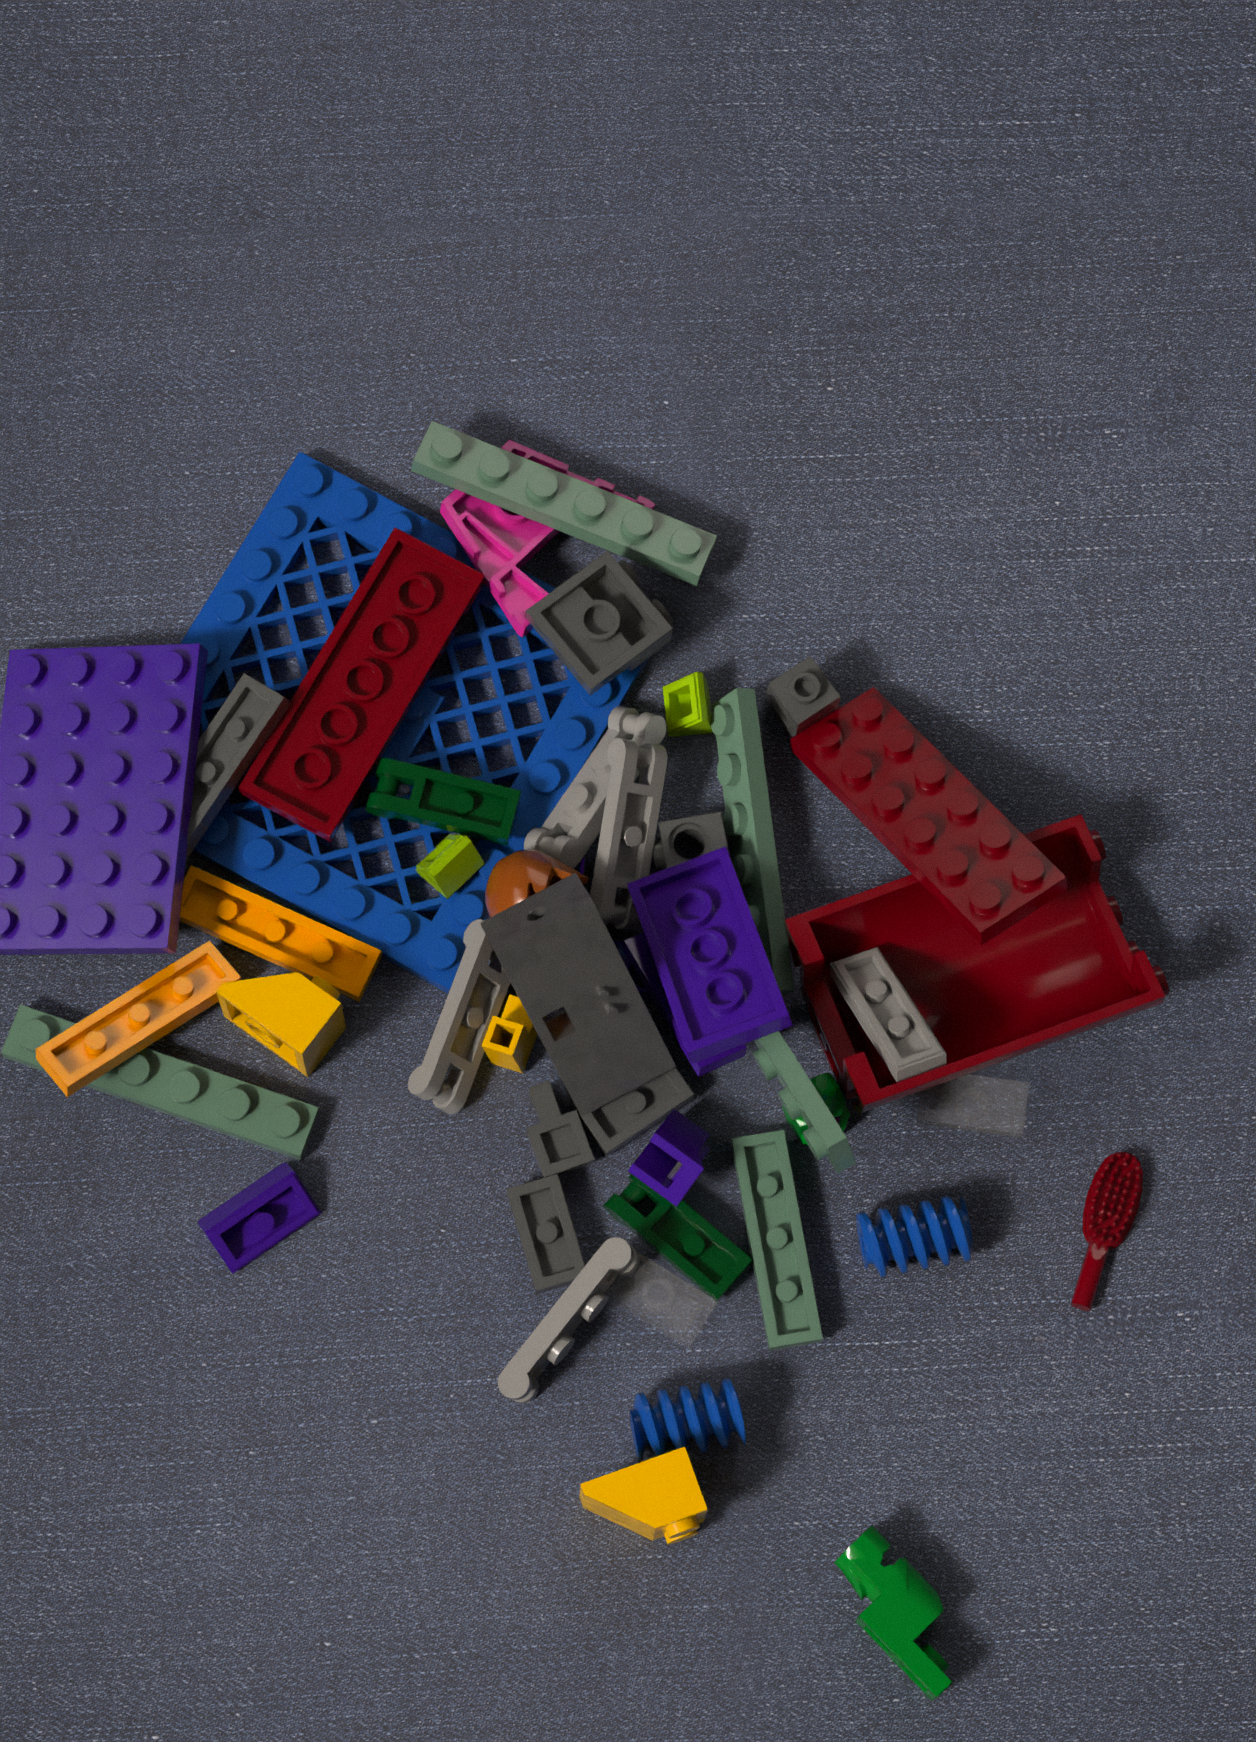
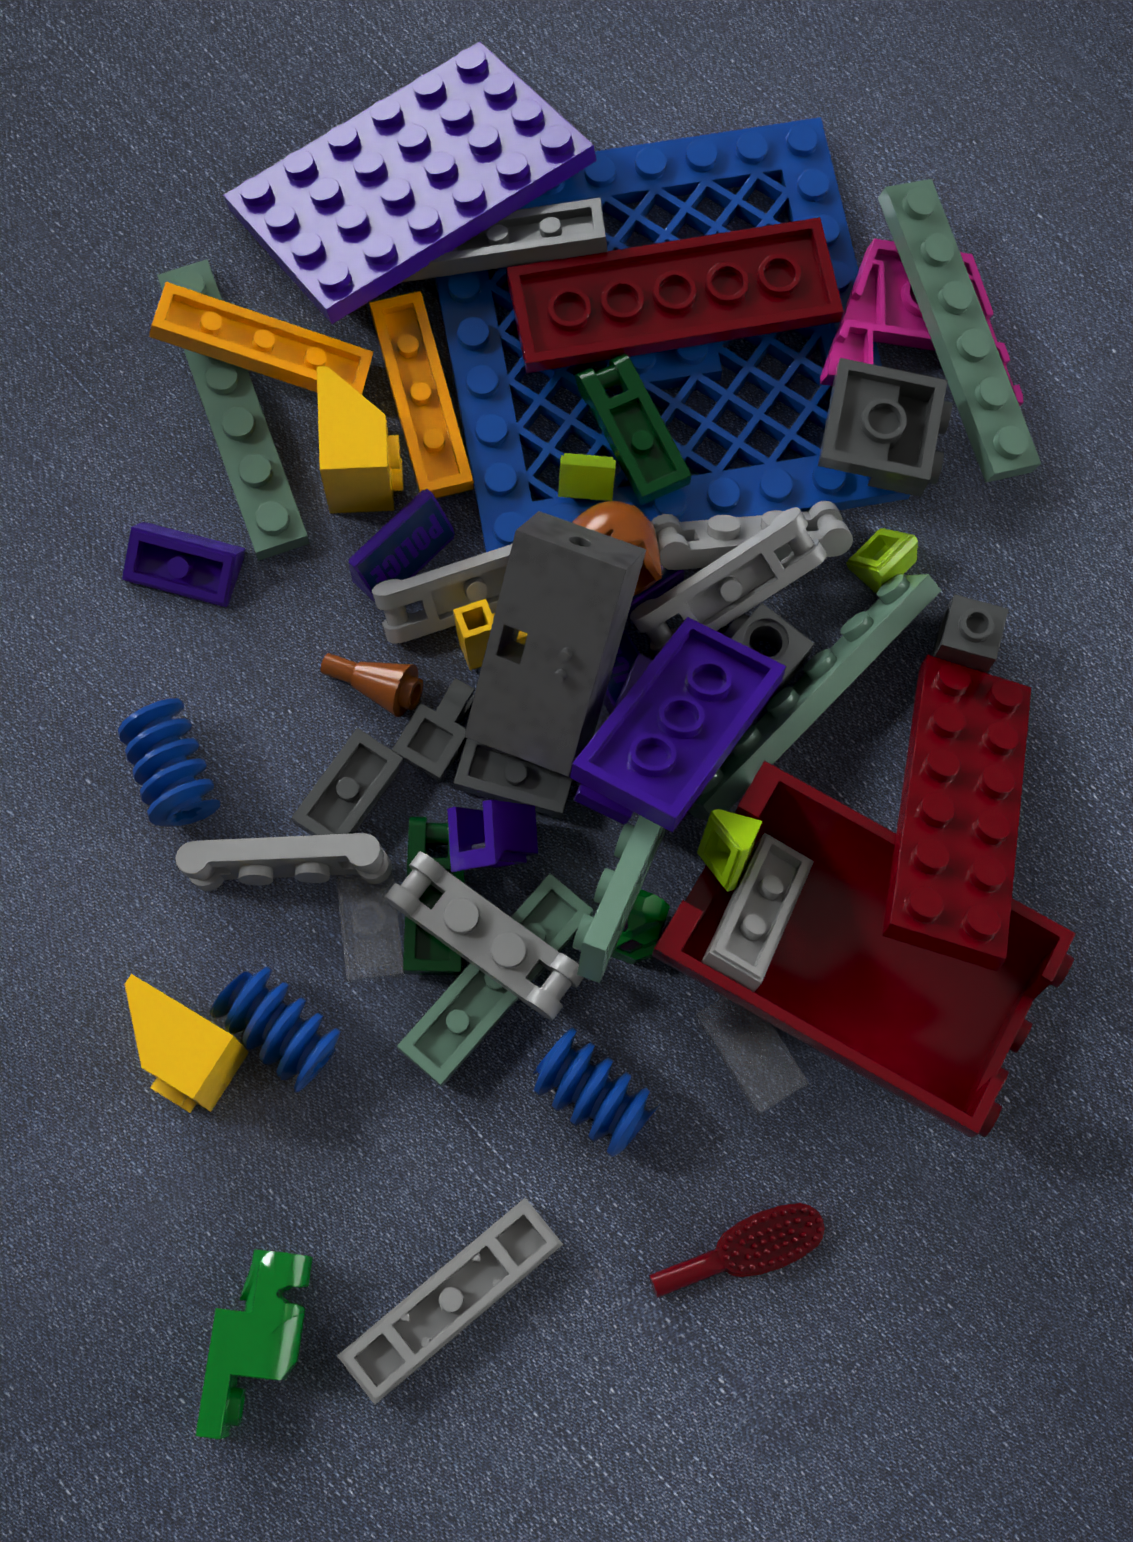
camera: 50 degrees right, 0 degrees up
none -> blue piece [118,698,220,827]
none -> dark orange cone [320,653,423,718]
none -> light grey plate [337,1198,563,1405]
none -> slope [348,489,455,602]
none -> light grey plate [384,851,584,1021]
none -> lime slope [697,809,762,892]

